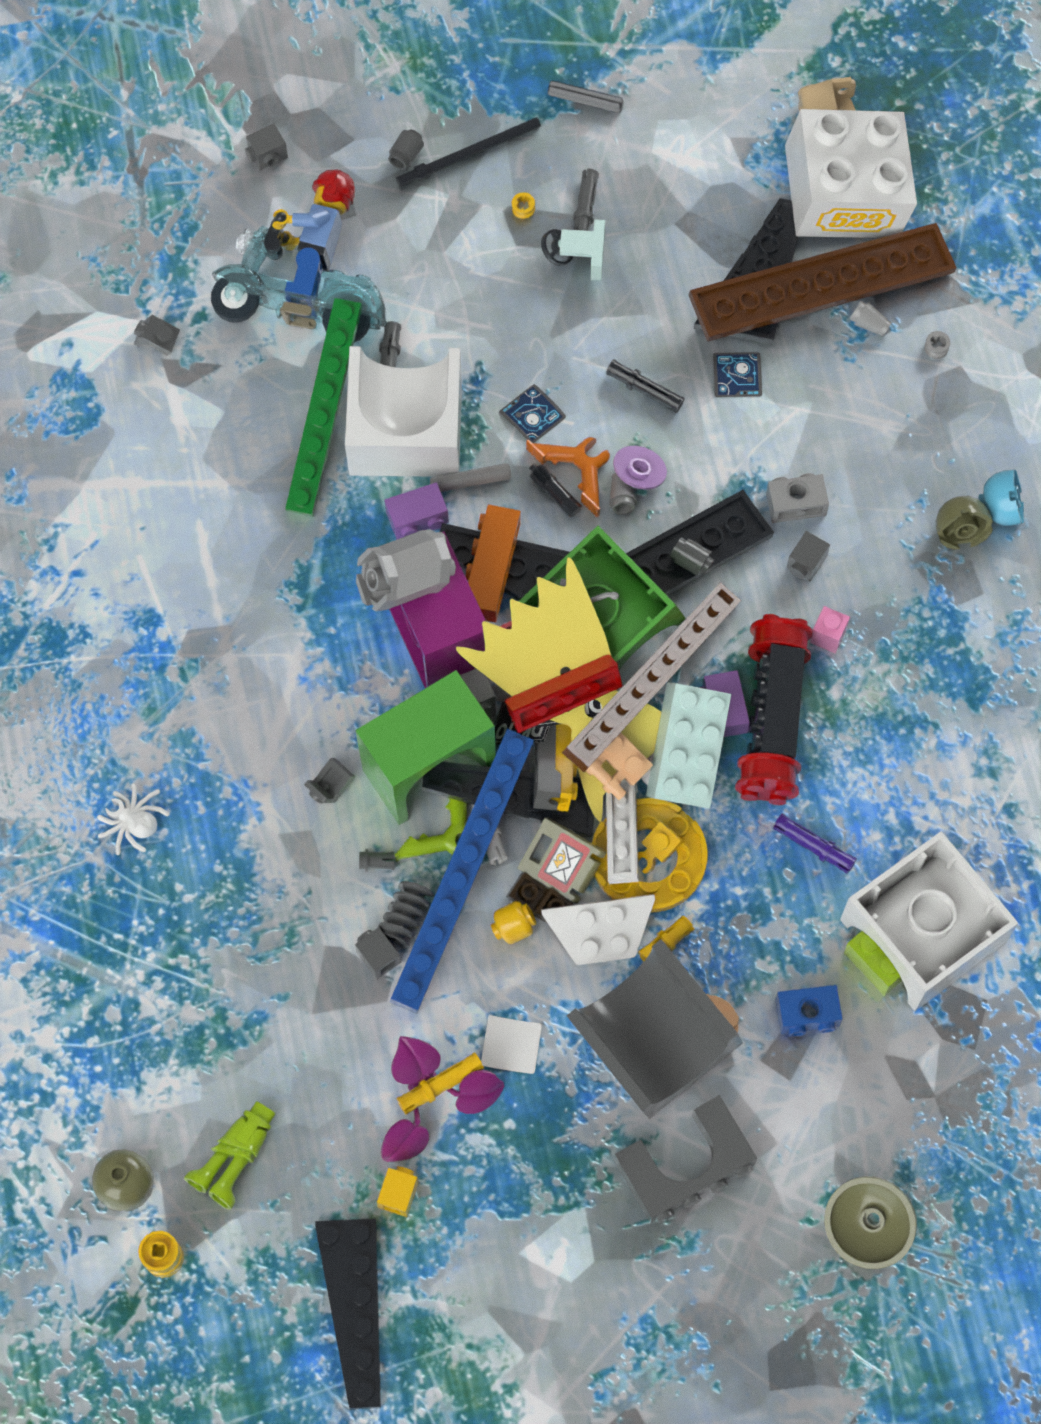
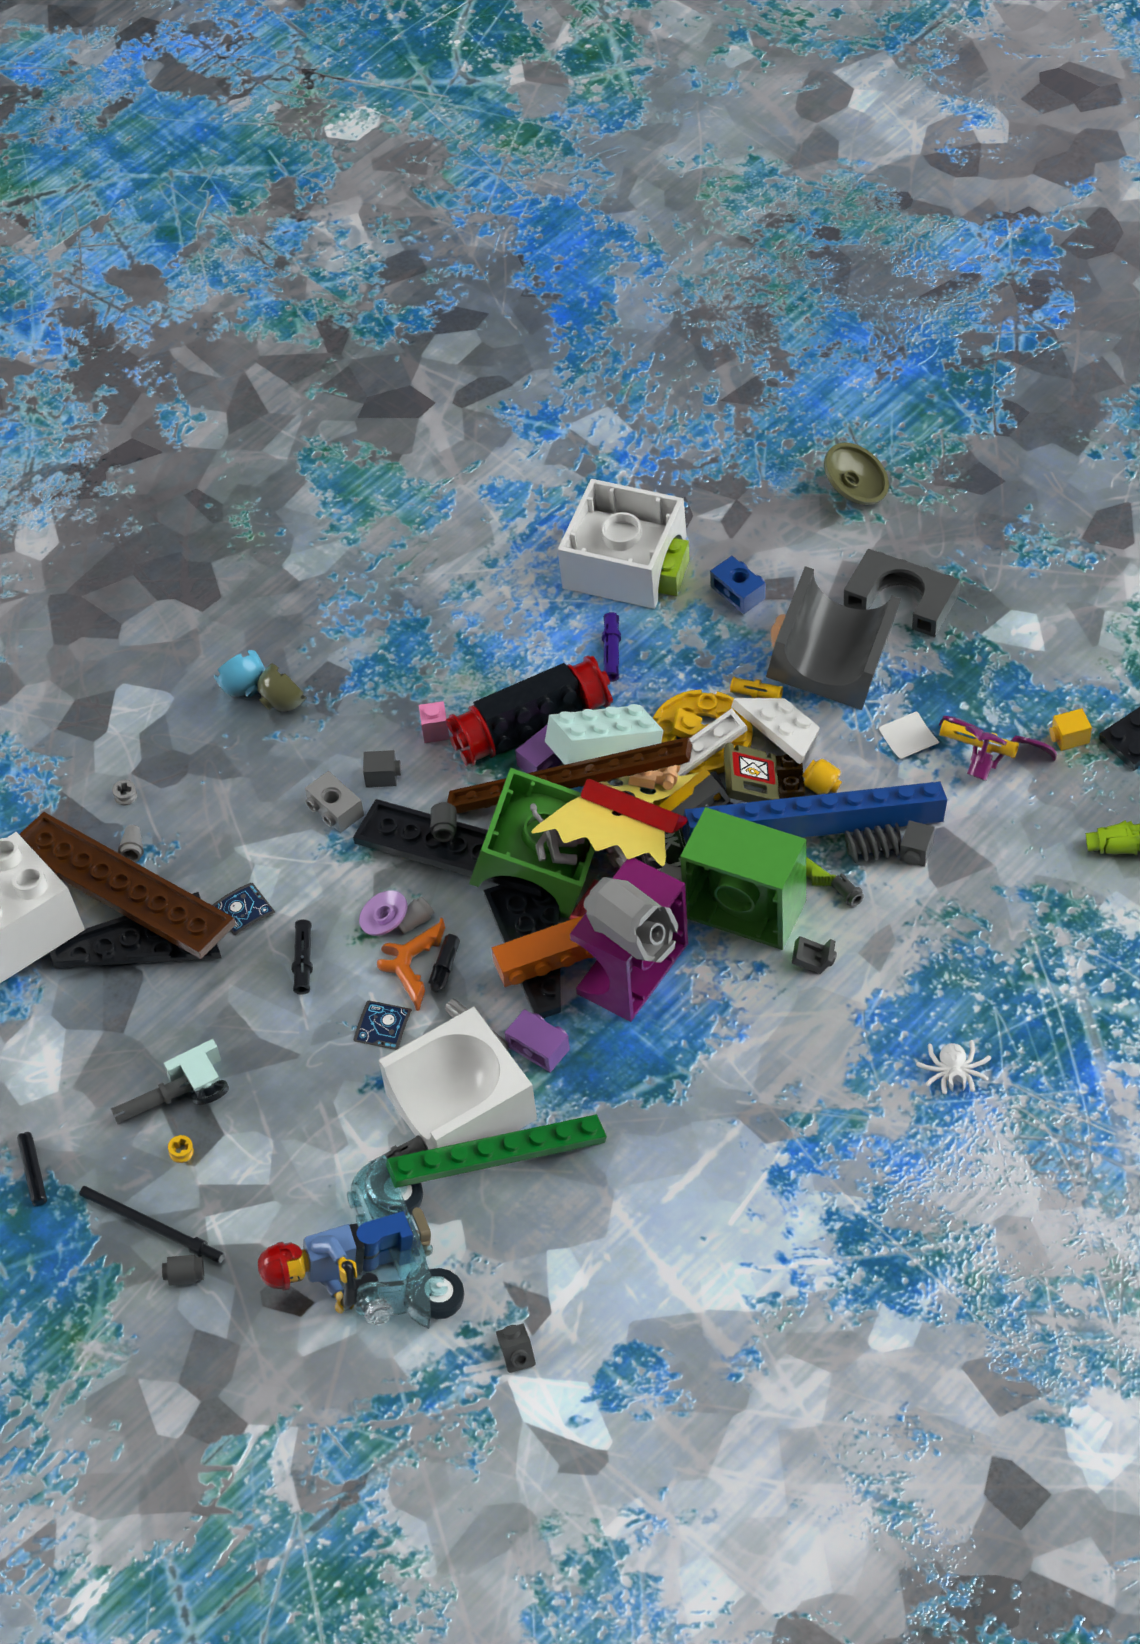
camera: 120 degrees left, 15 degrees down
dark grey brick [245,124,288,170] -> none

